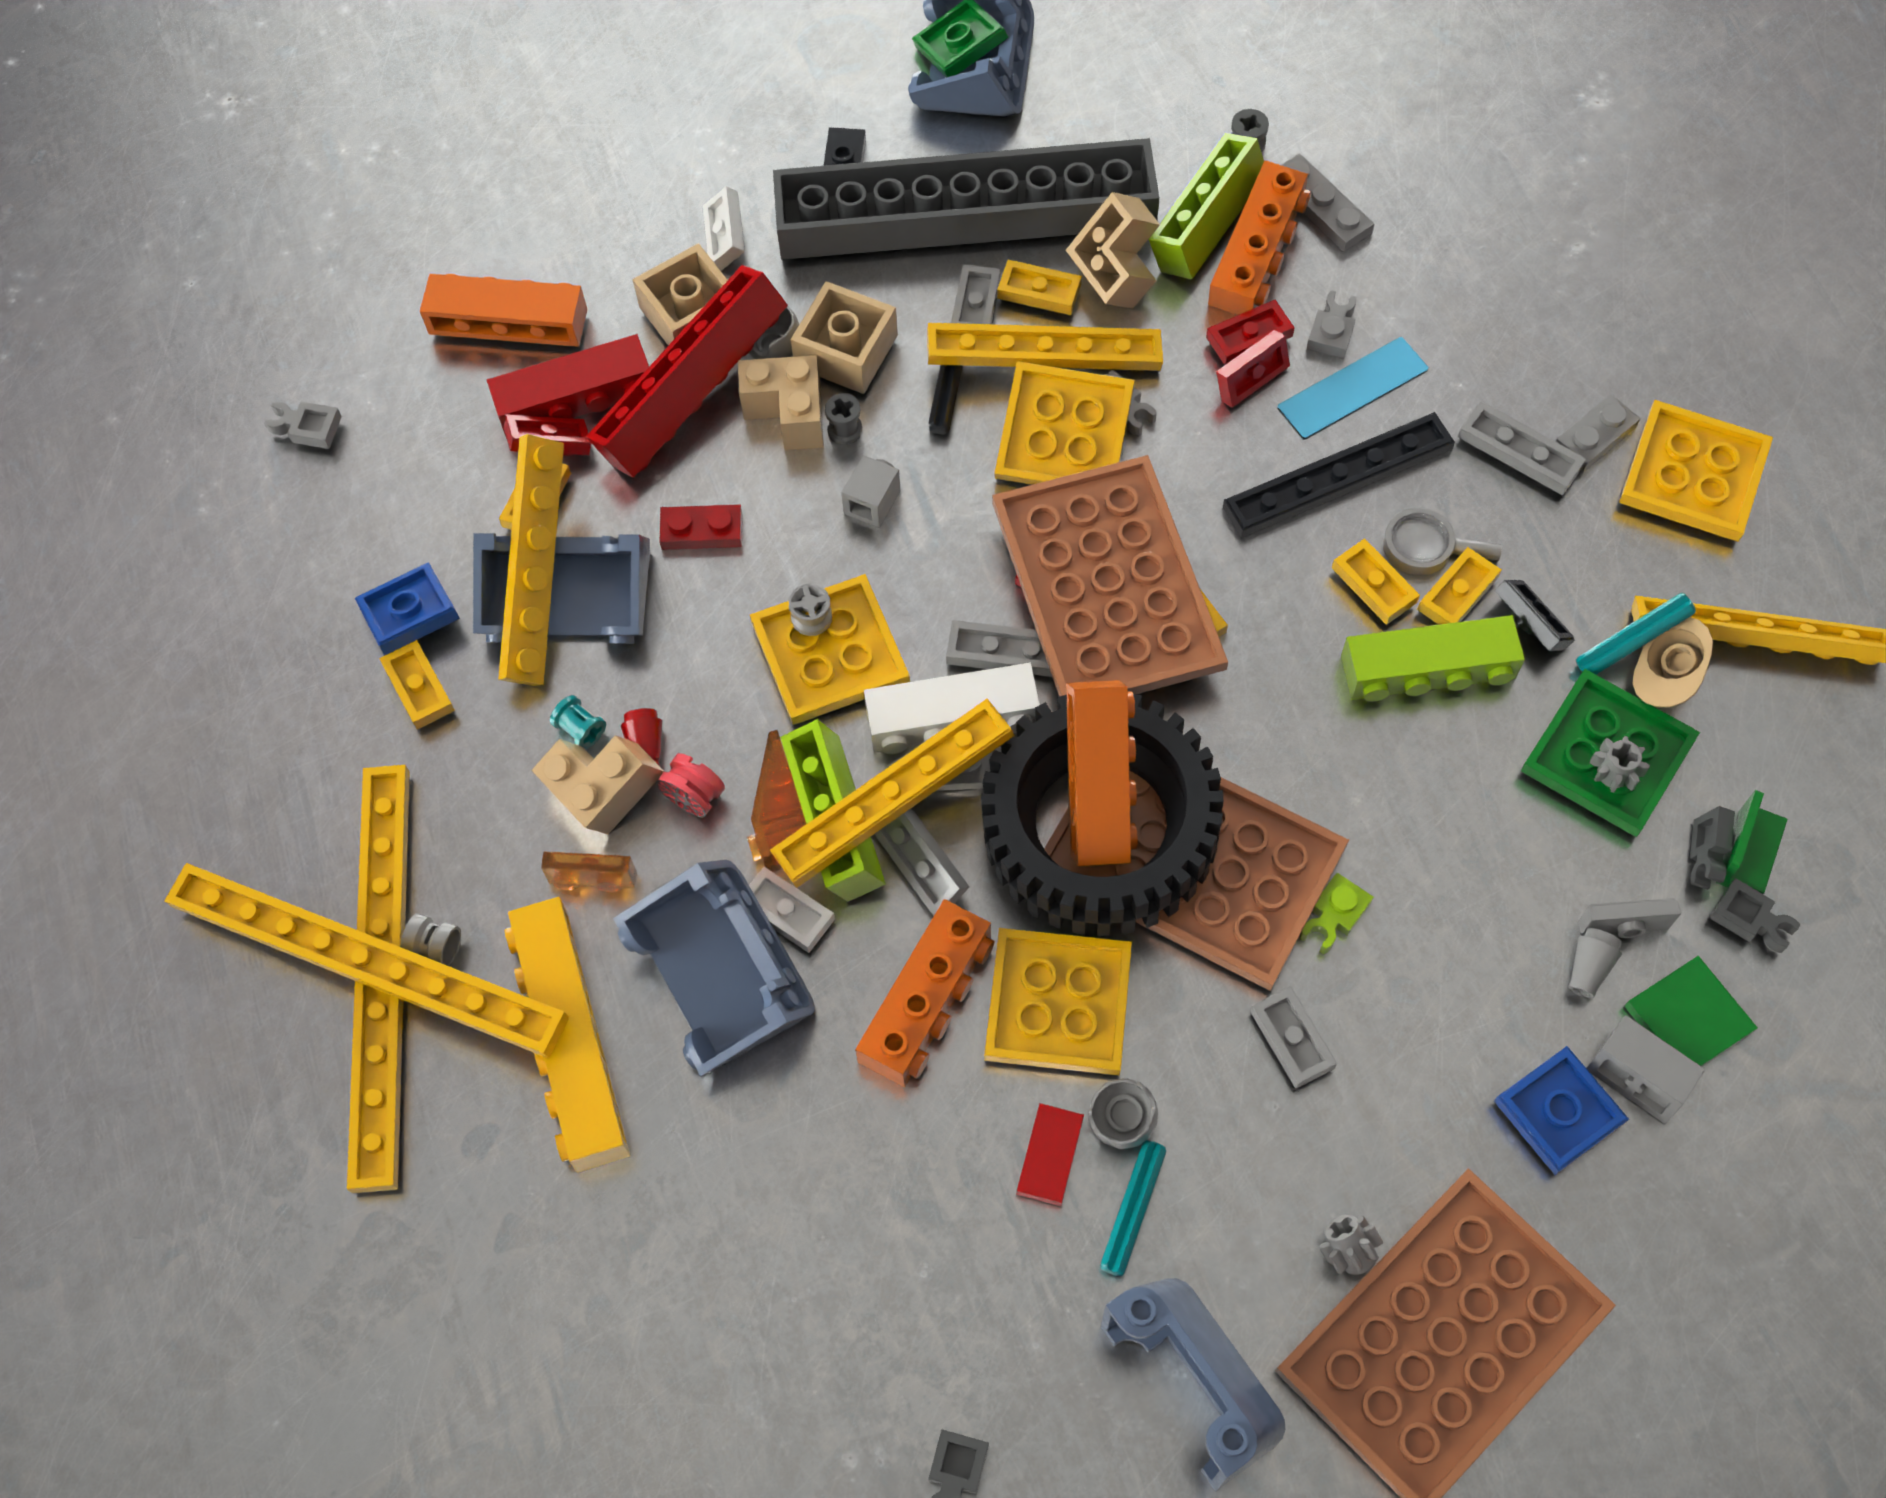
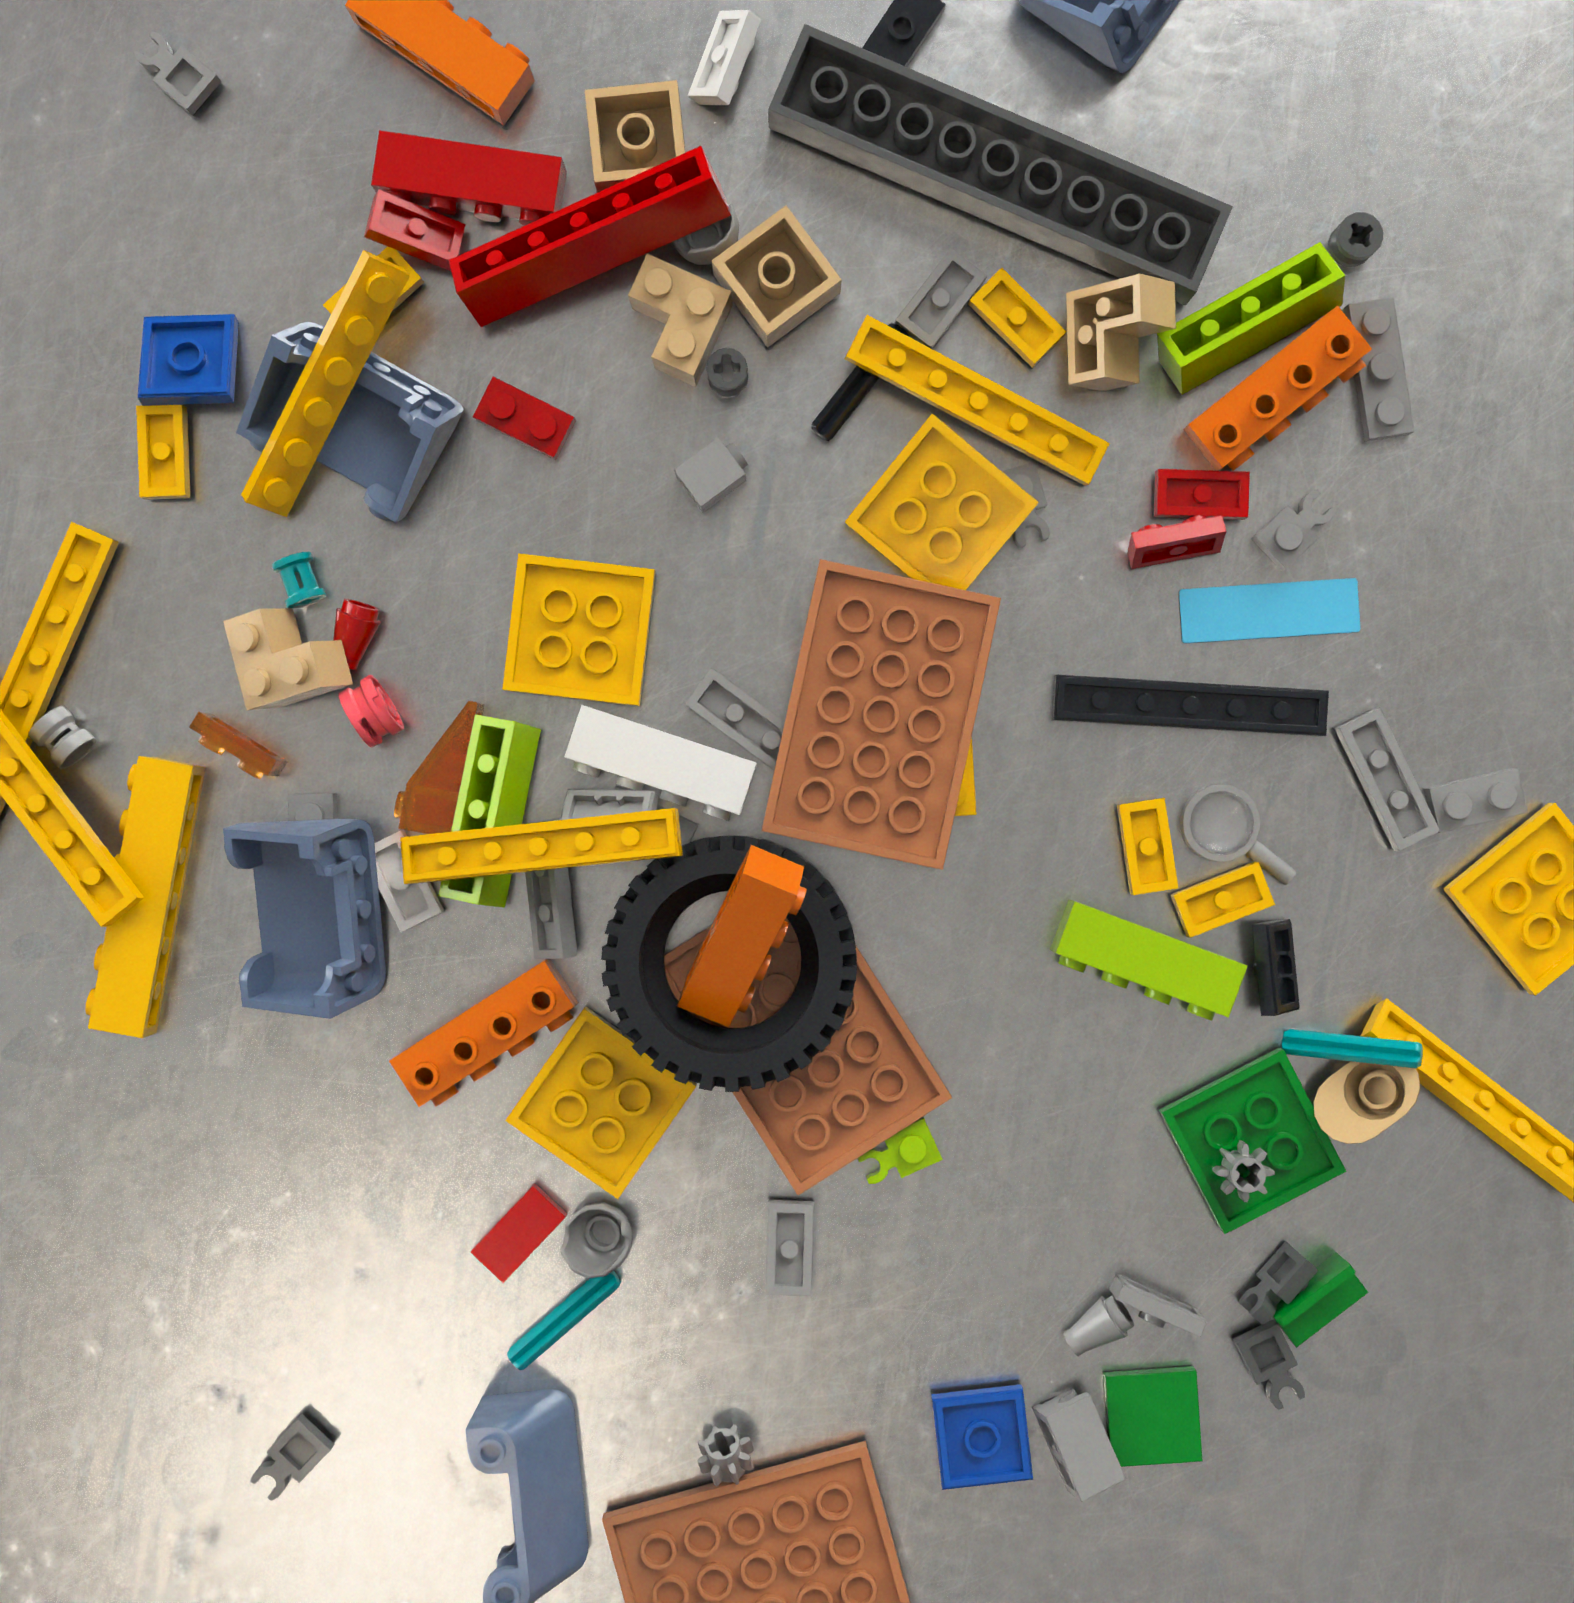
camera: 25 degrees right, 25 degrees up
light grey wheel [789,584,832,636] -> none

